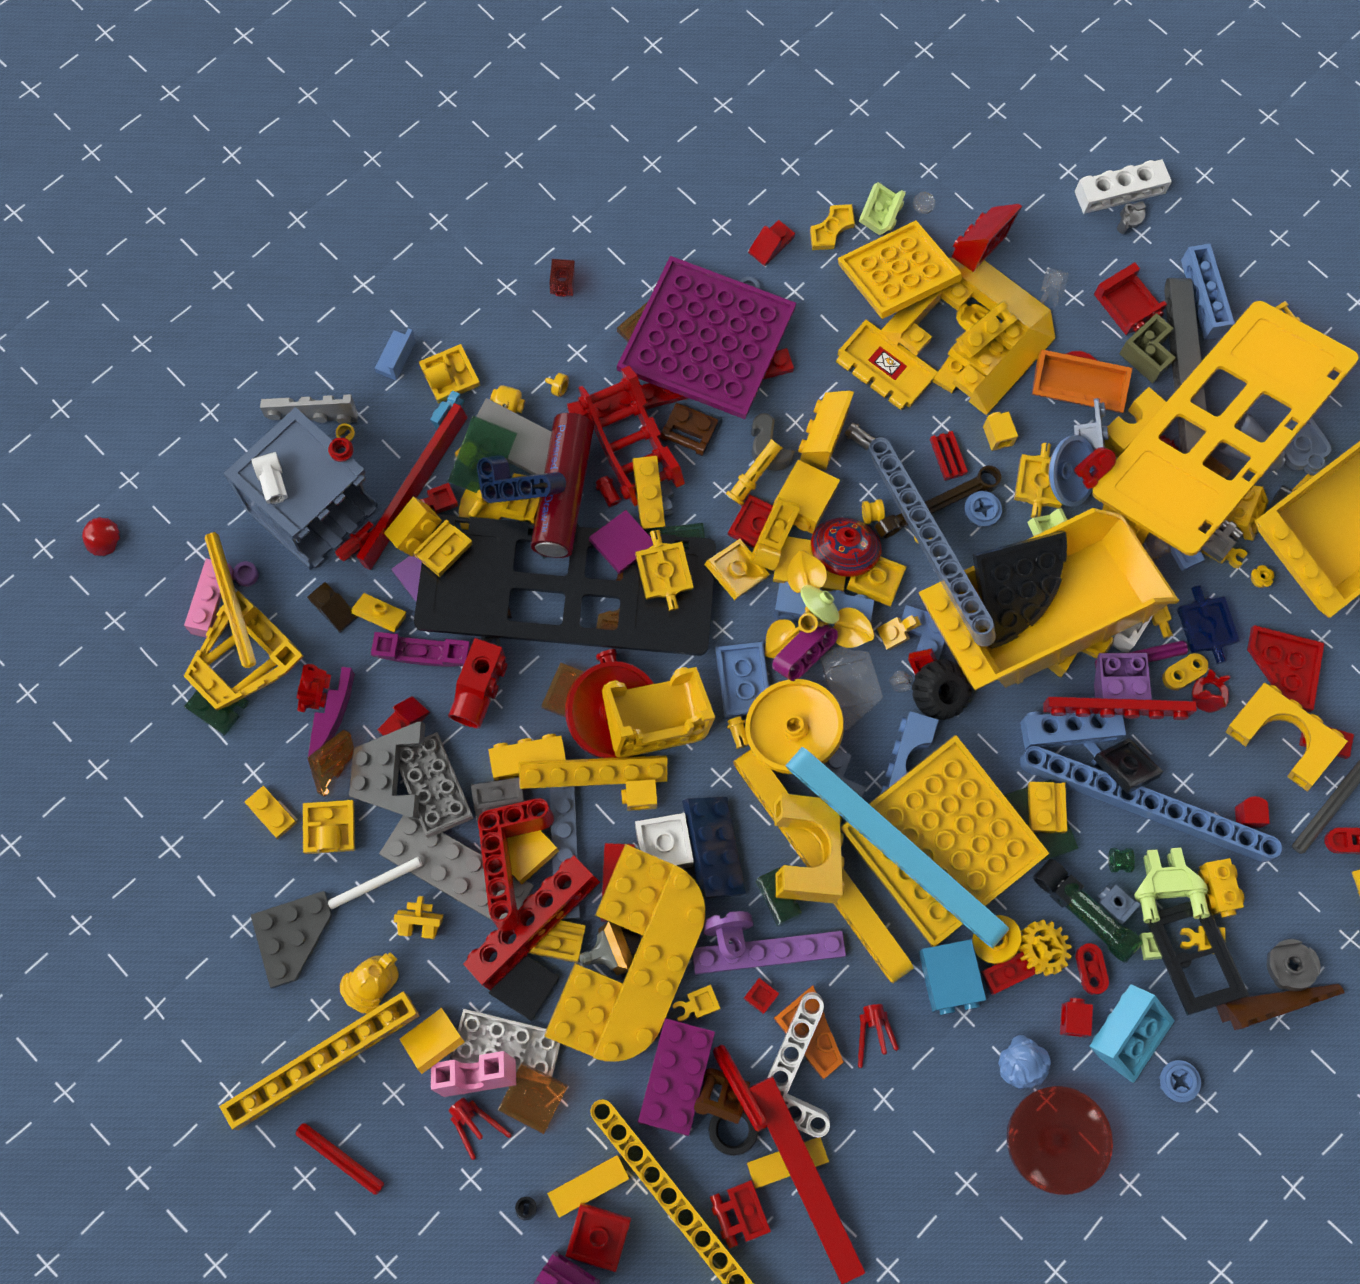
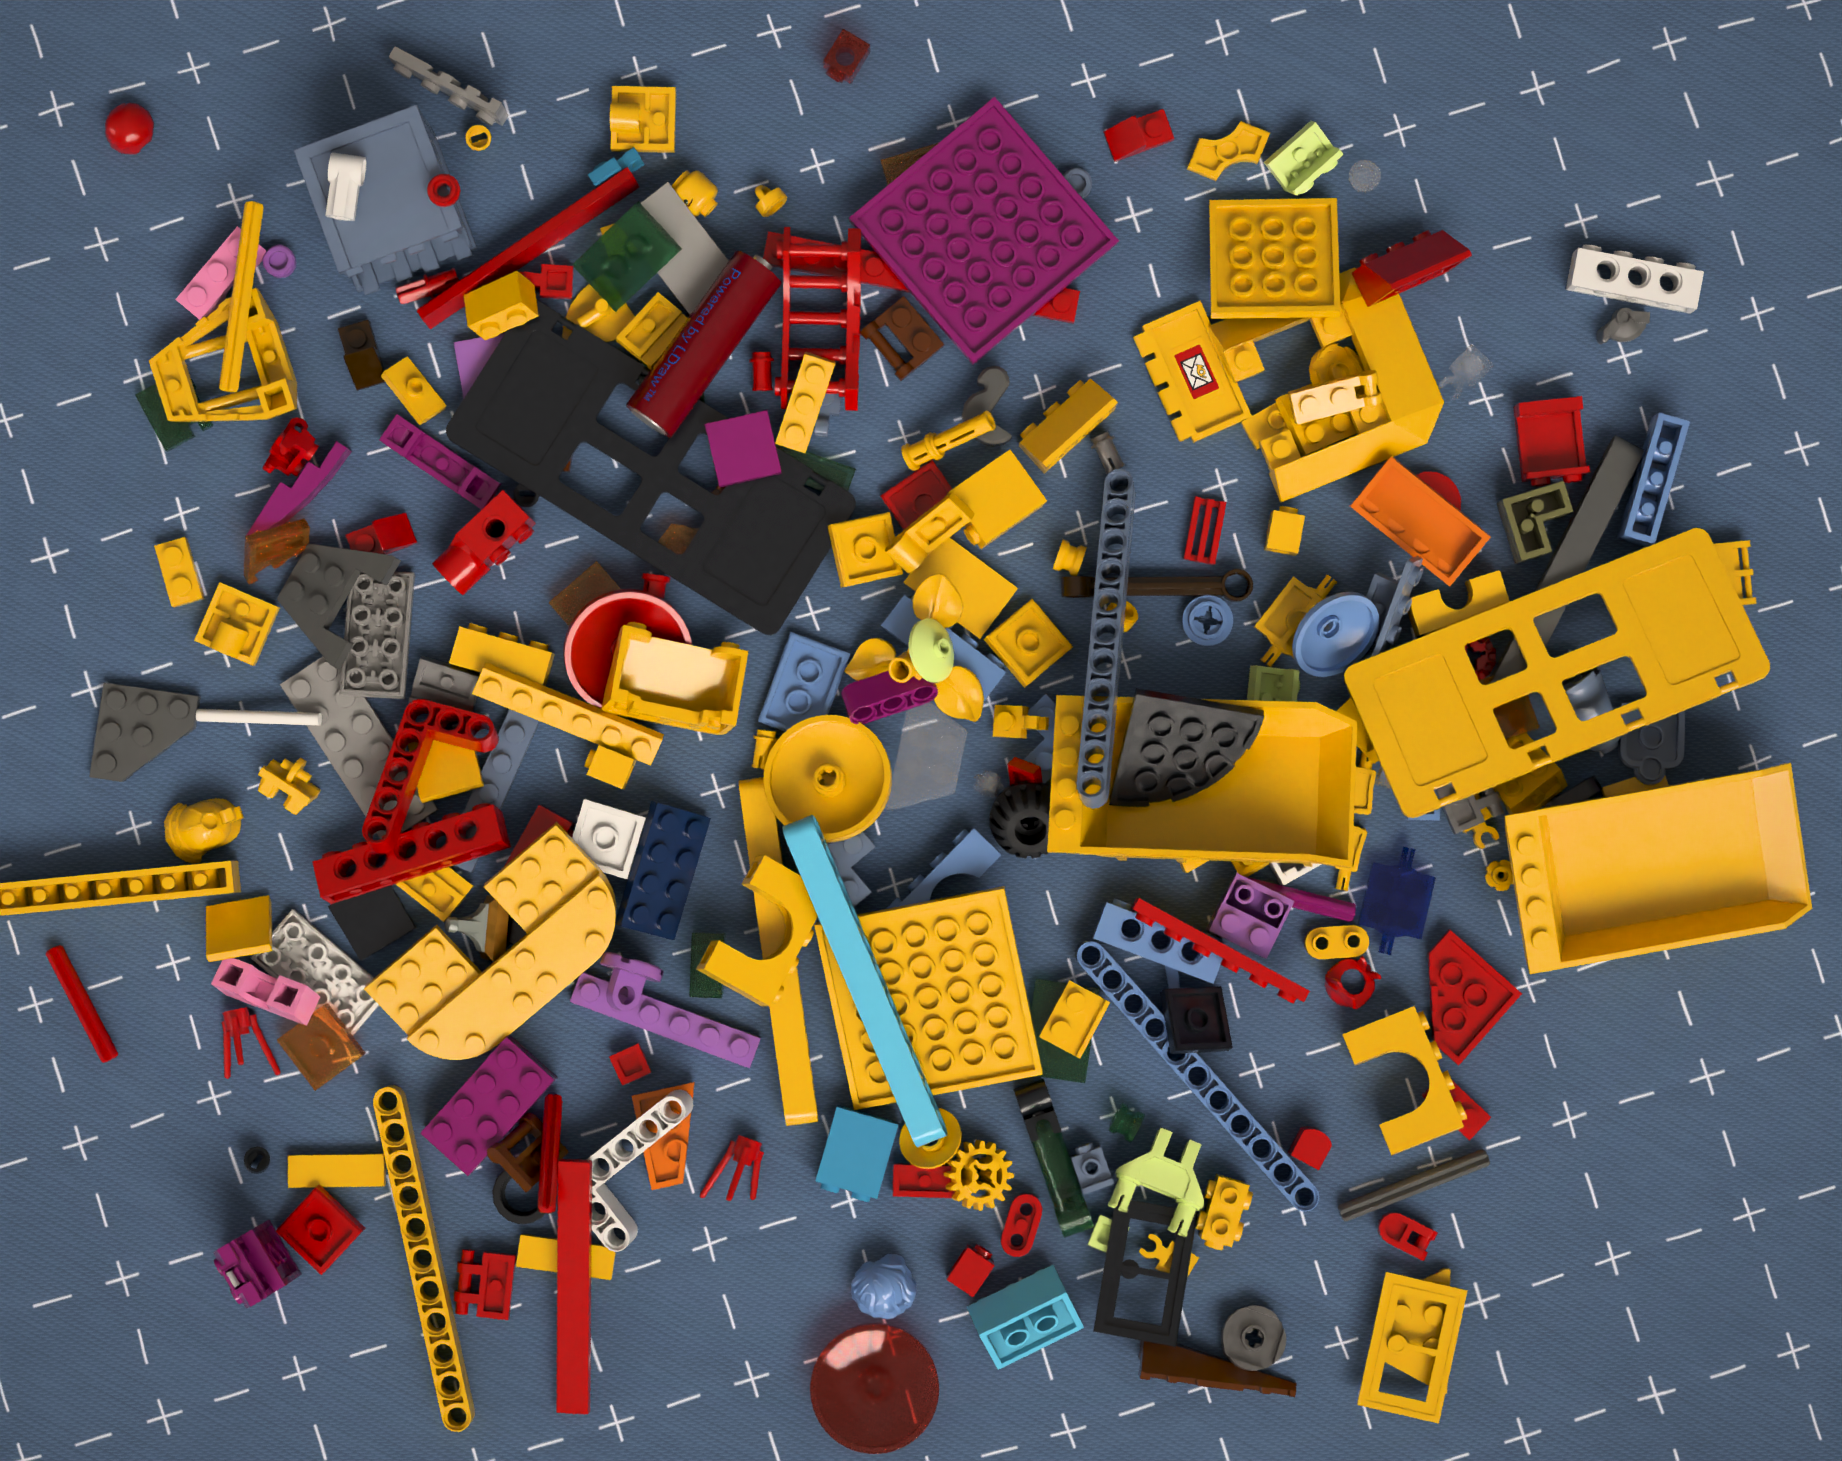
camera: 30 degrees right, 15 degrees up
medium blue panel [374,328,416,381] -> none
yellow plate [413,519,472,577] -> none
dark blue beam [477,455,566,503] -> none
yellow plate [635,530,694,611] -> none
yellow plate [672,985,721,1022] -> none
dish [810,517,881,577] -> none
red plate [1074,447,1116,489] -> none
medium blue gear [1158,1060,1201,1102] -> none

